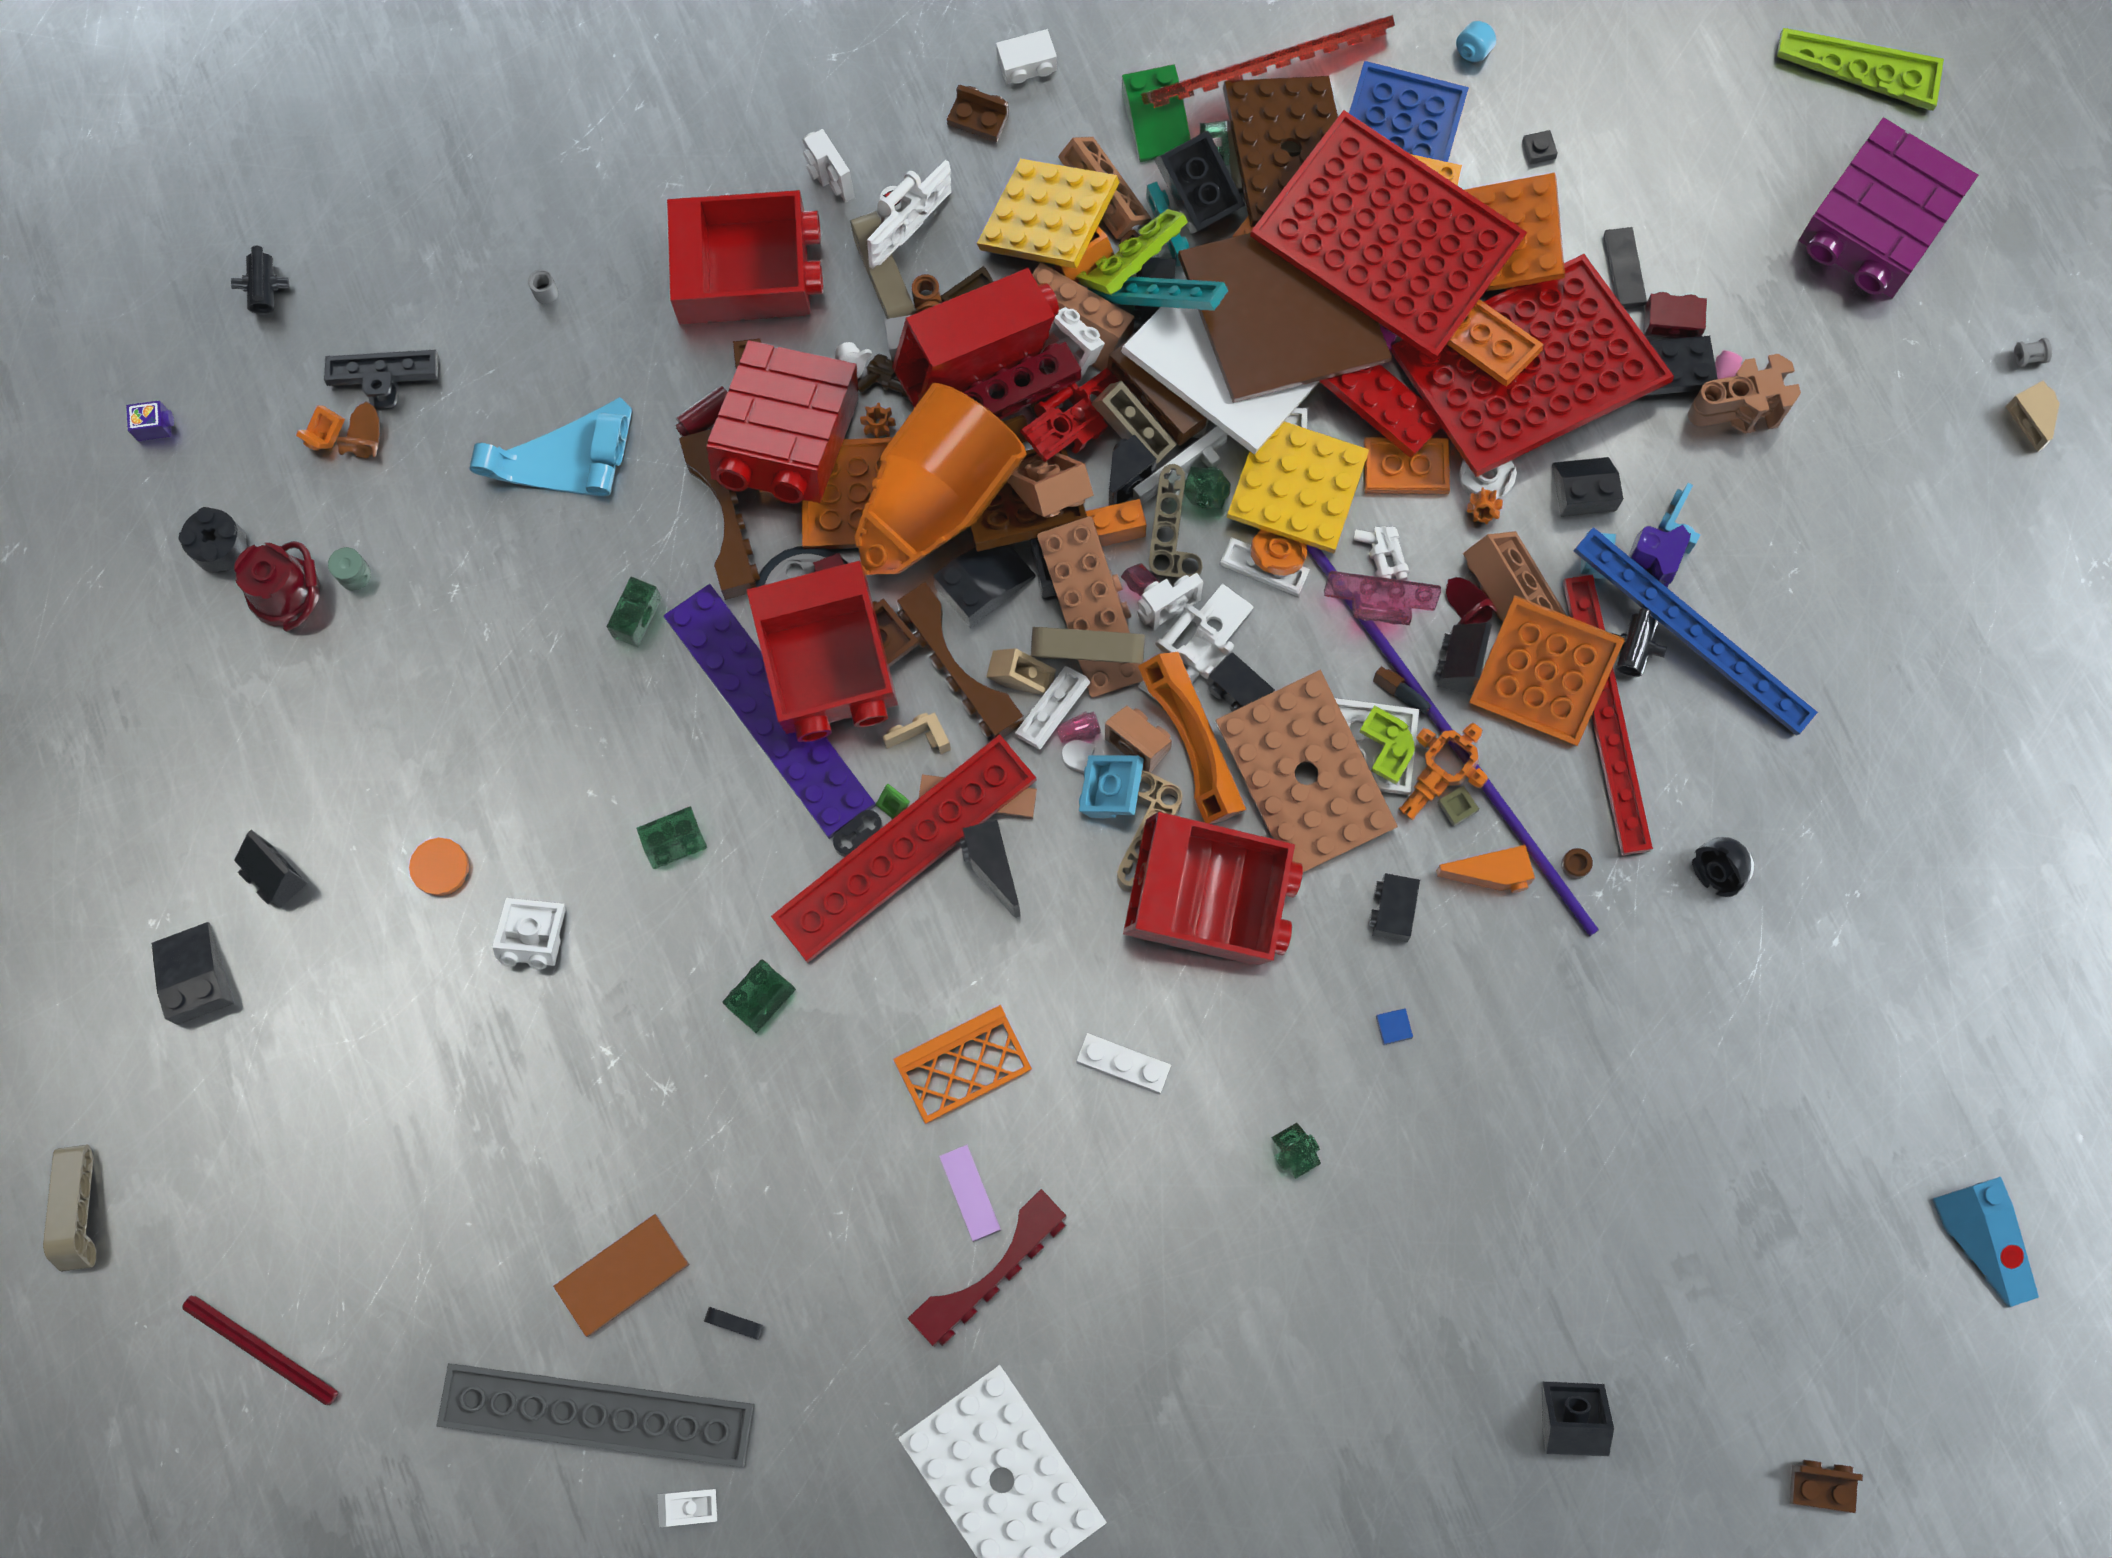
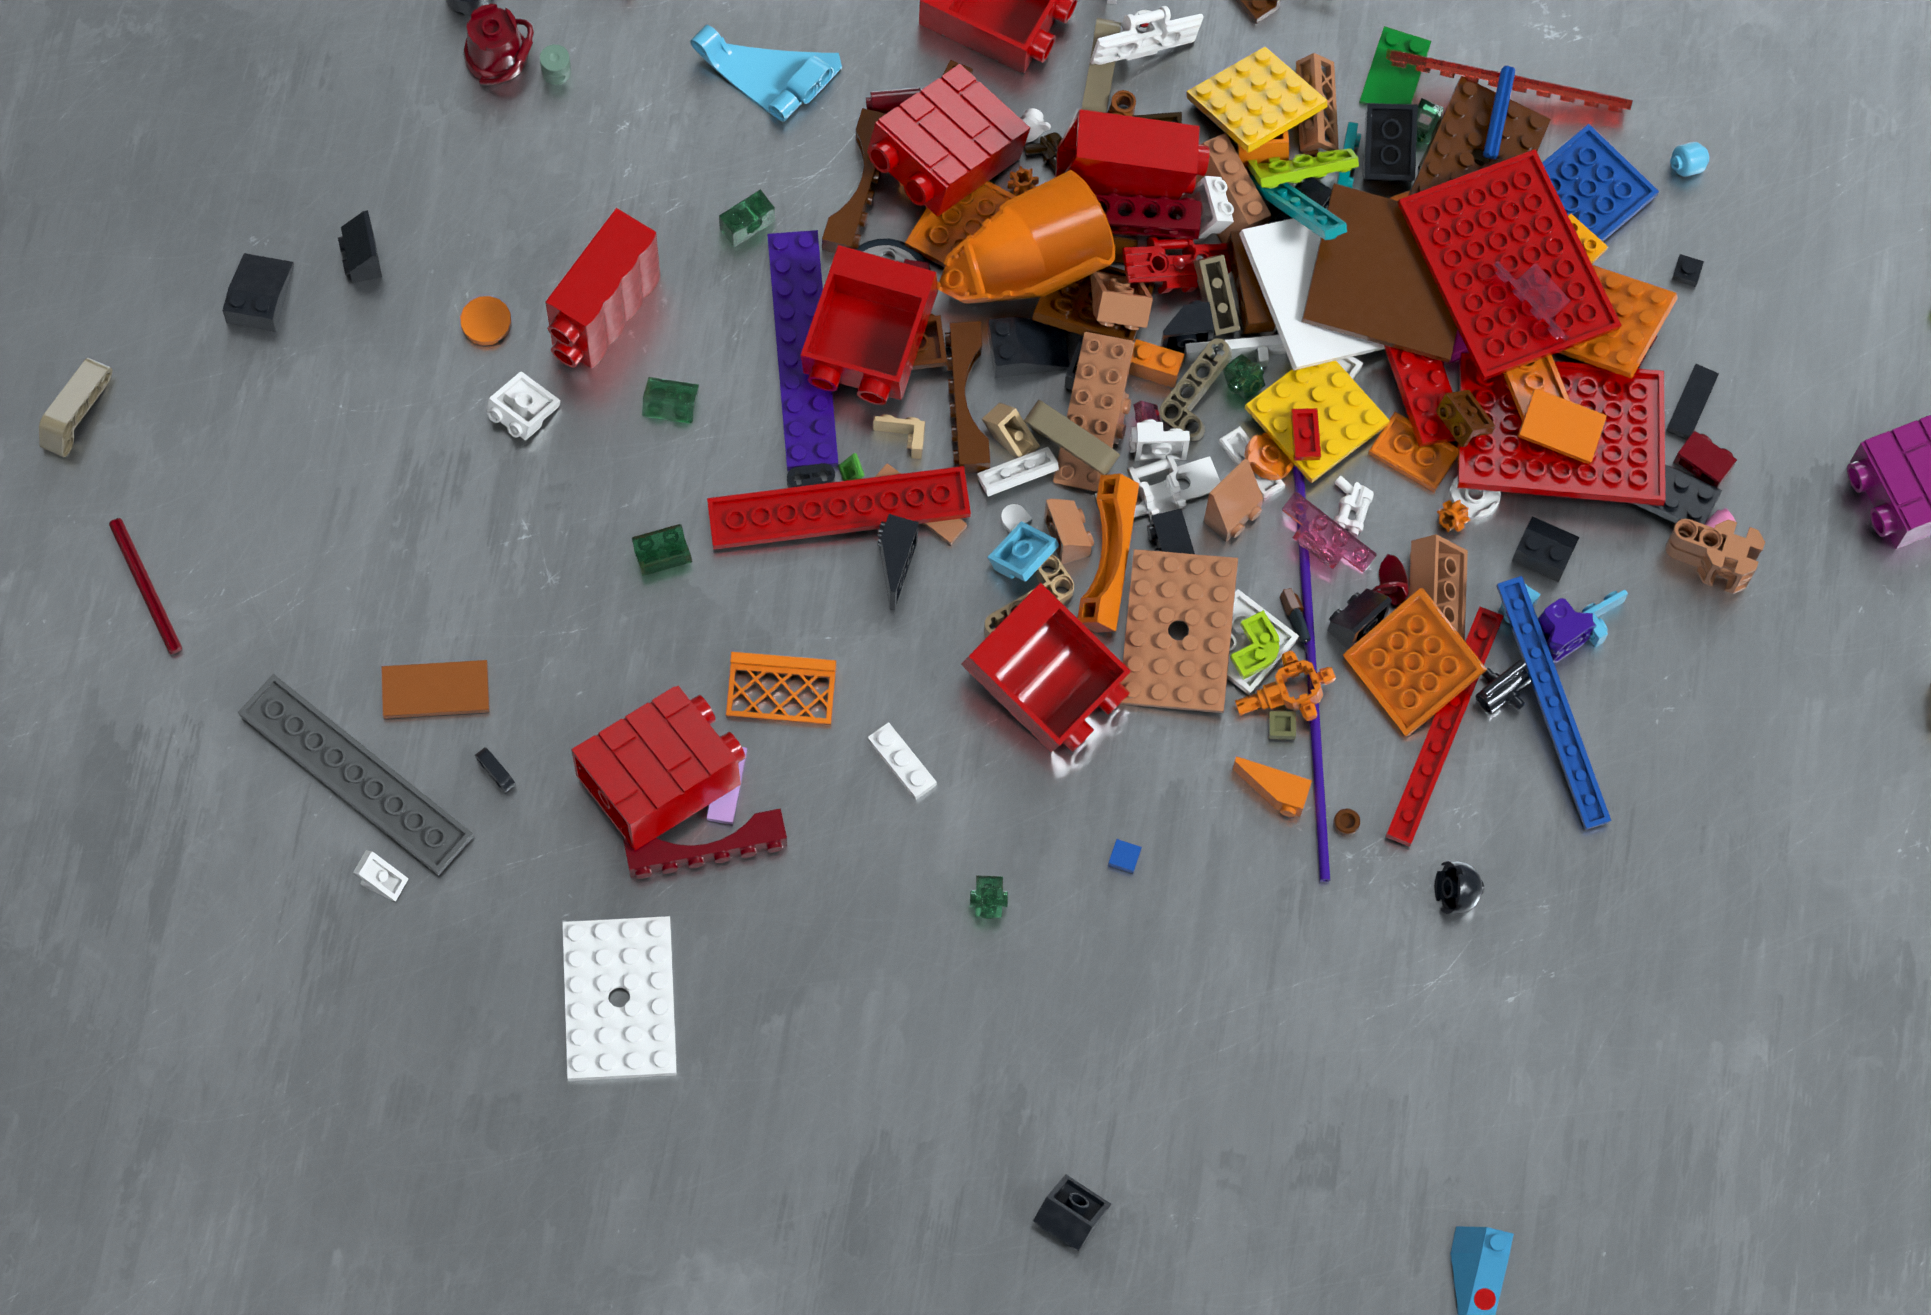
camera: 25 degrees right, 5 degrees down
clear pink cone [1057,711,1101,742] -> none
black brick [1369,873,1420,943] -> none
none -> red brick [545,208,660,369]
none -> red brick [571,686,746,851]
none -> nougat slope [1203,458,1263,542]
none -> red plate [1291,408,1321,461]
none -> reddish brown bracket [1436,390,1496,447]
none -> blue axle [1483,65,1516,160]
none -> clear pink bracket [1494,261,1571,341]
none -> orange tile [1517,388,1607,464]

